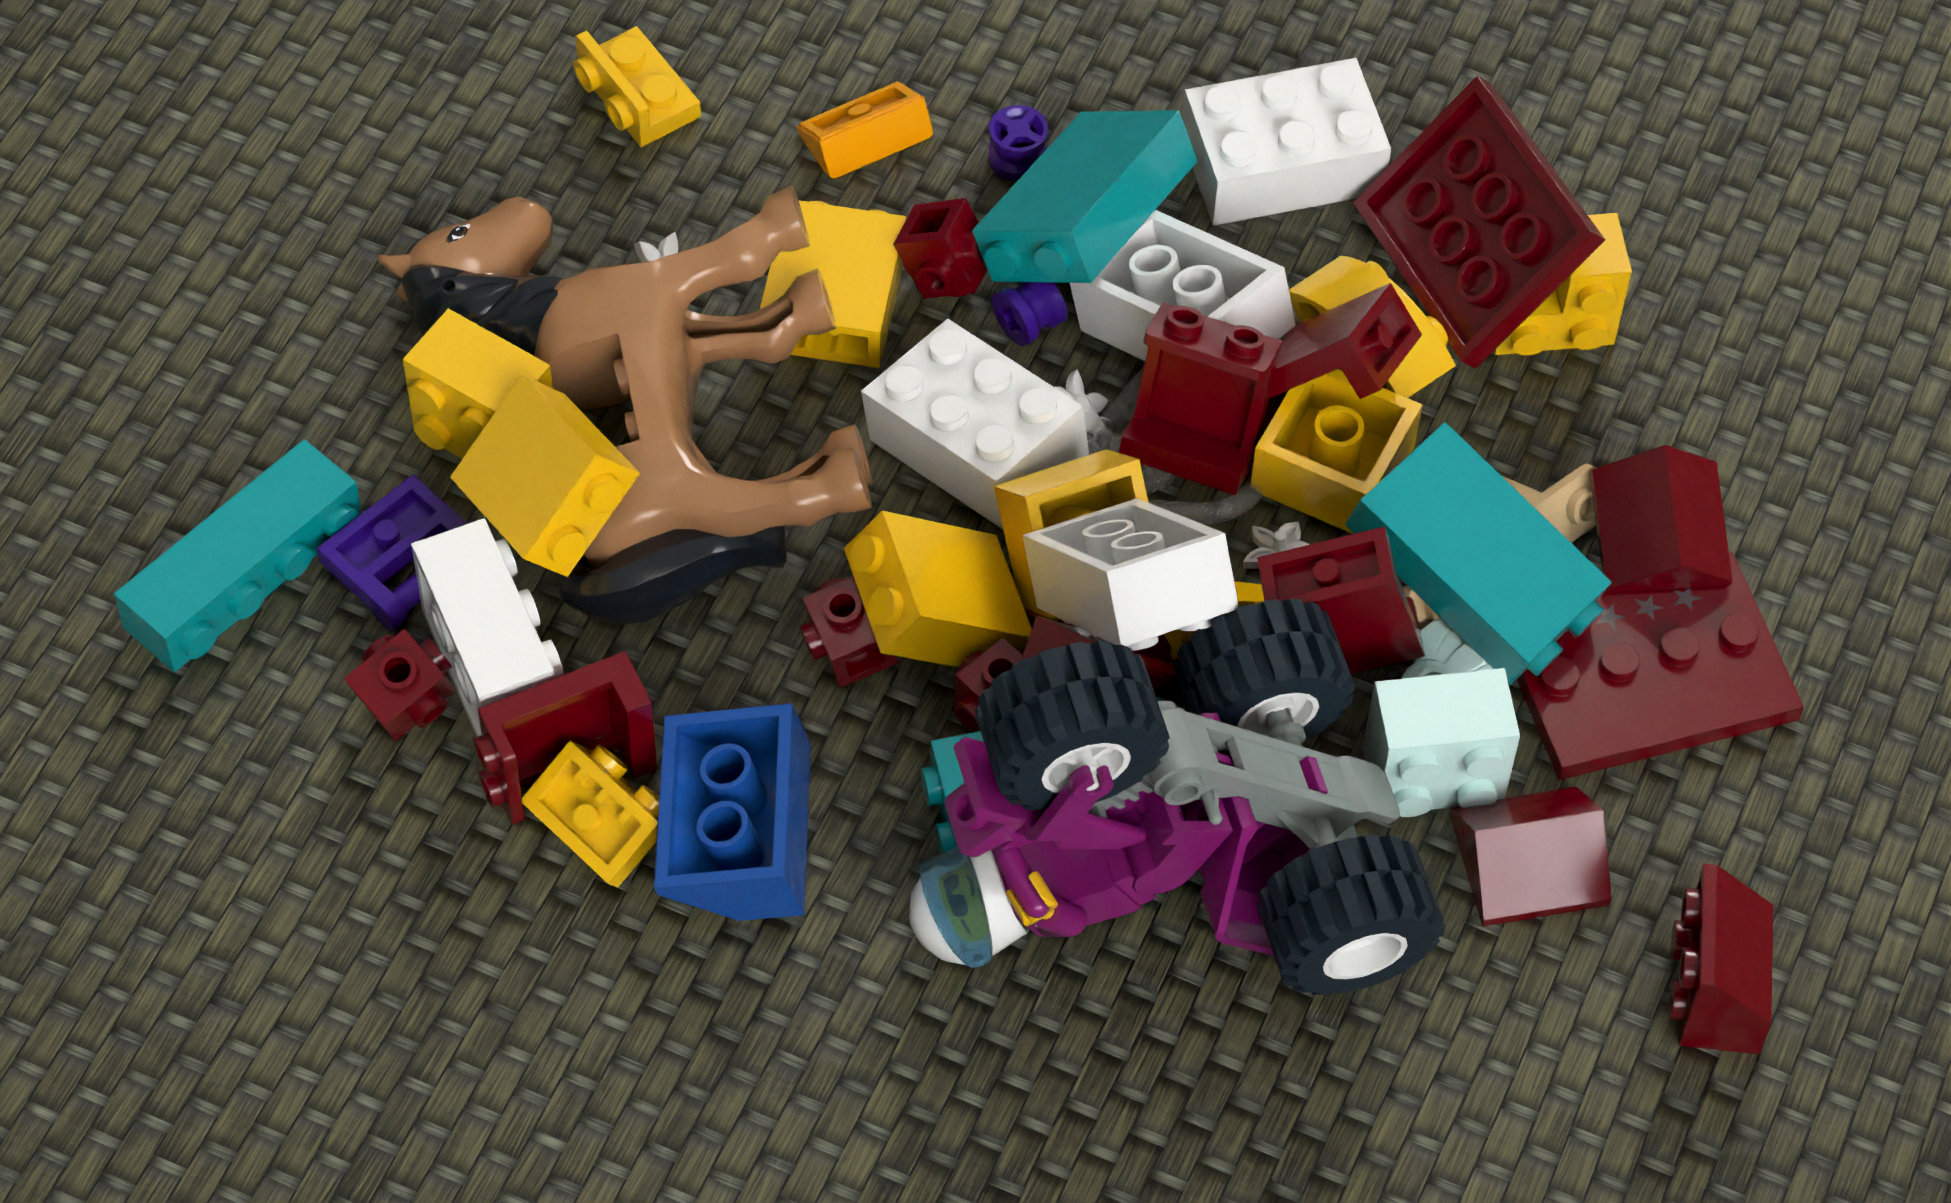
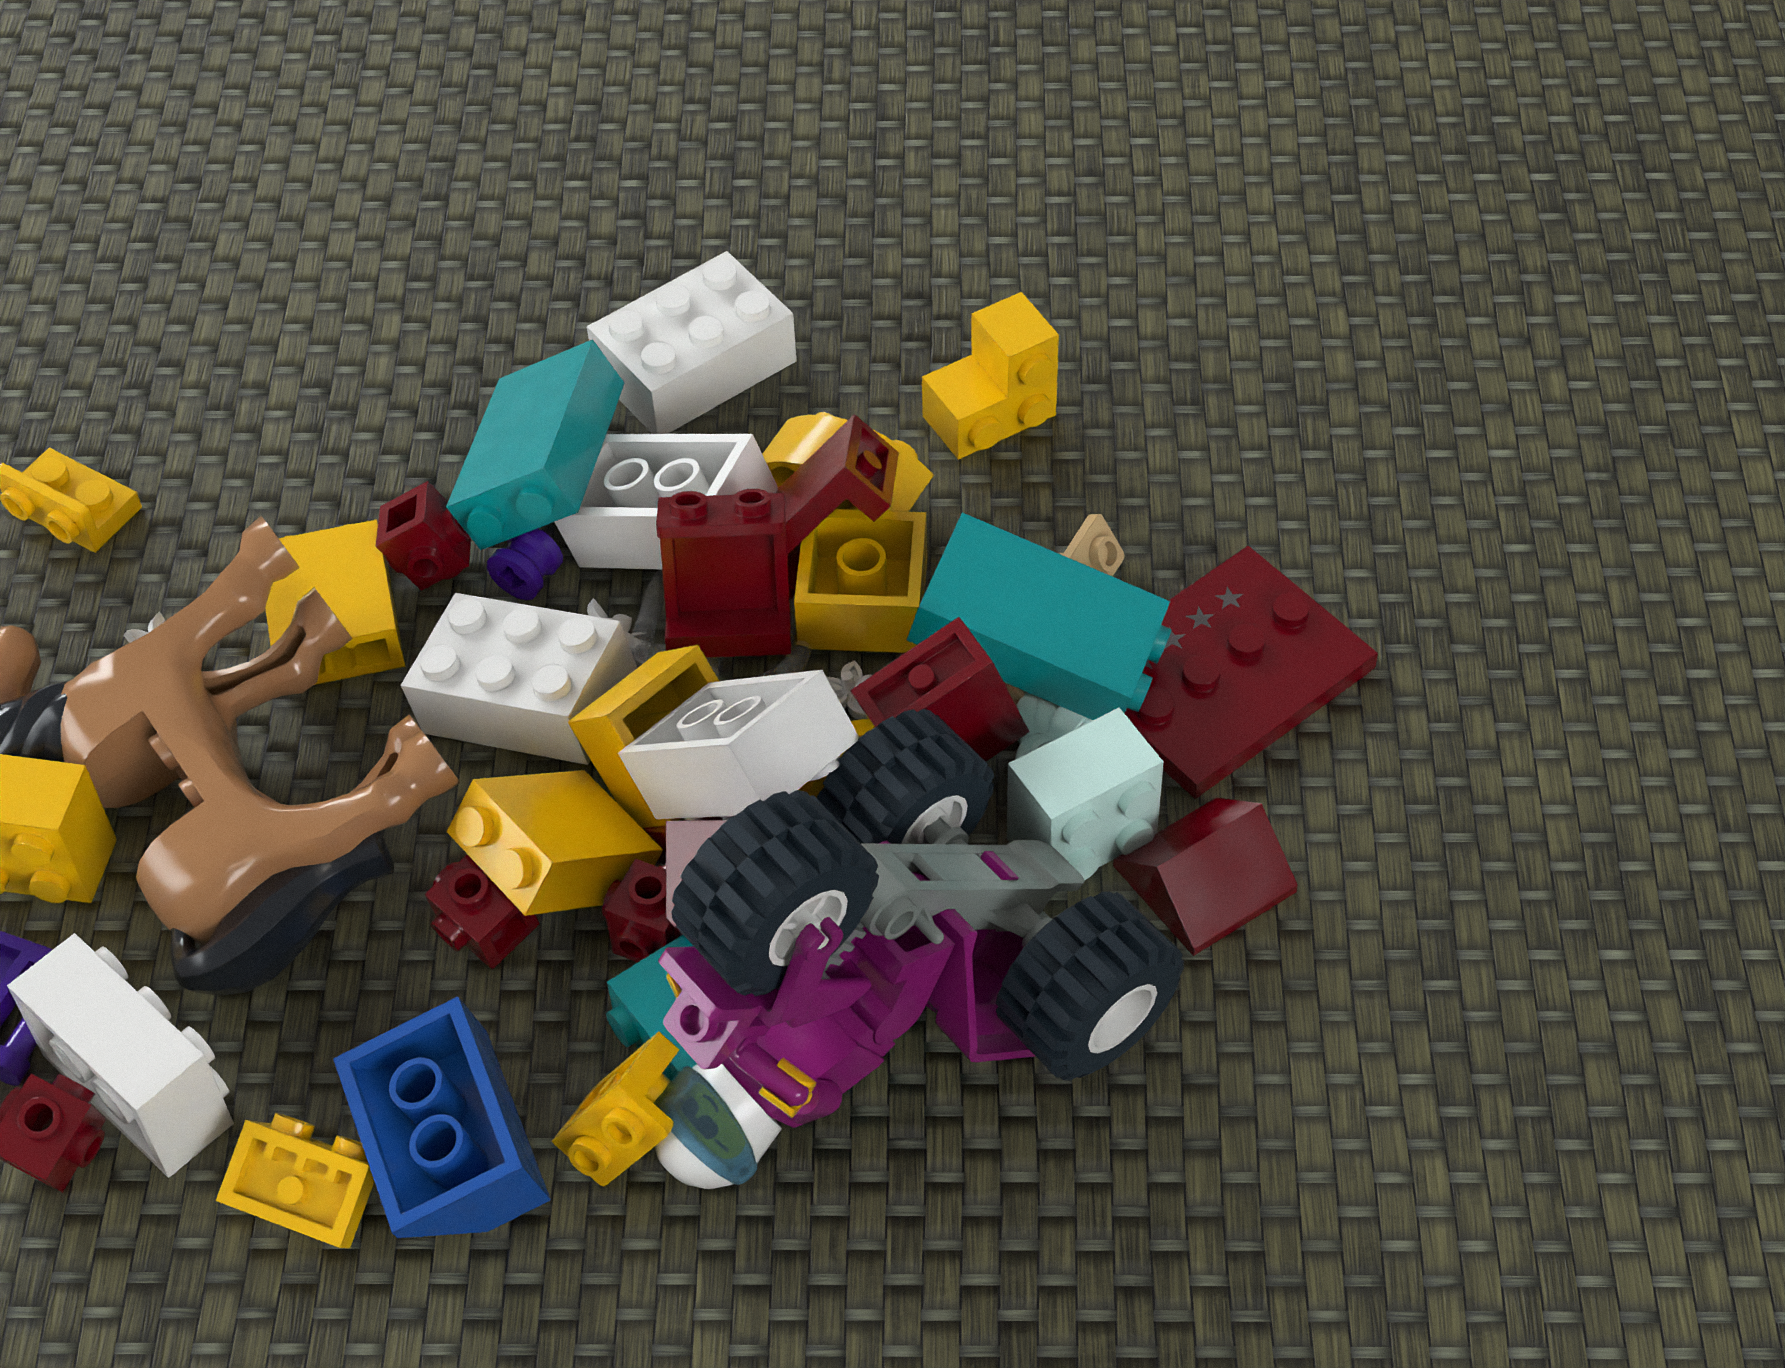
camera: 20 degrees left, 5 degrees down
yellow brick [450,374,640,577] -> none
dark red panel [473,651,657,825] -> none
light orange slope [796,81,933,179] -> none
dark purple wheel [988,105,1048,181] -> none
dark red plate [1353,75,1606,369] -> none
dark red slope [1590,445,1733,594] -> none
dark red slope [1669,864,1773,1055] -> none
none -> yellow bracket [551,1031,679,1186]

